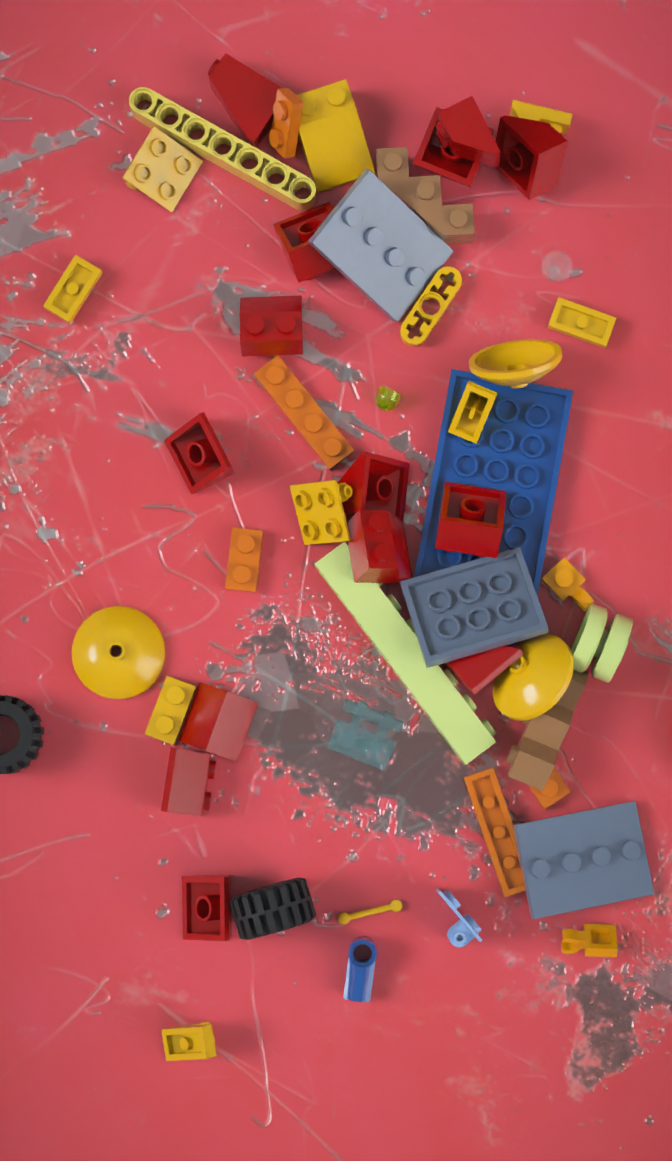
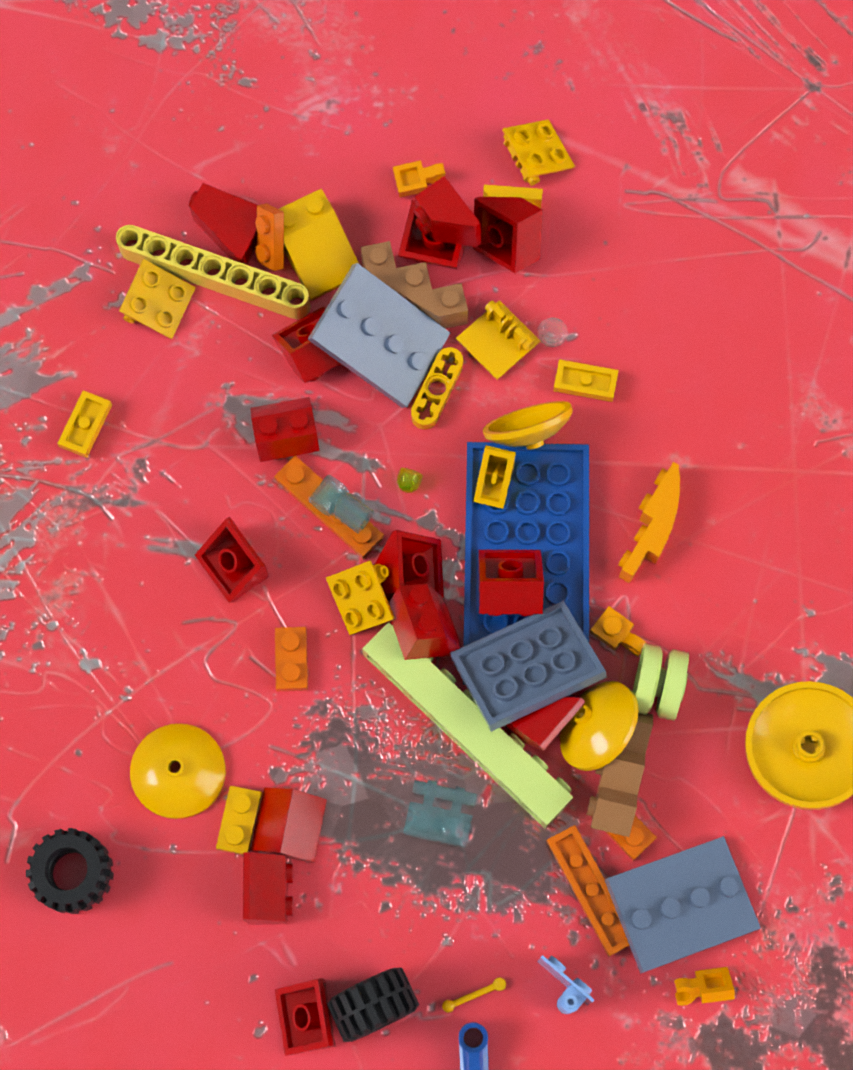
camera: 10 degrees left, 10 degrees down
none -> clear light blue piece [308,475,374,533]
none -> light orange plate [393,160,446,198]
none -> yellow hinge [456,300,540,380]
none -> yellow hinge [502,119,575,186]
none -> light orange slope [618,462,680,583]

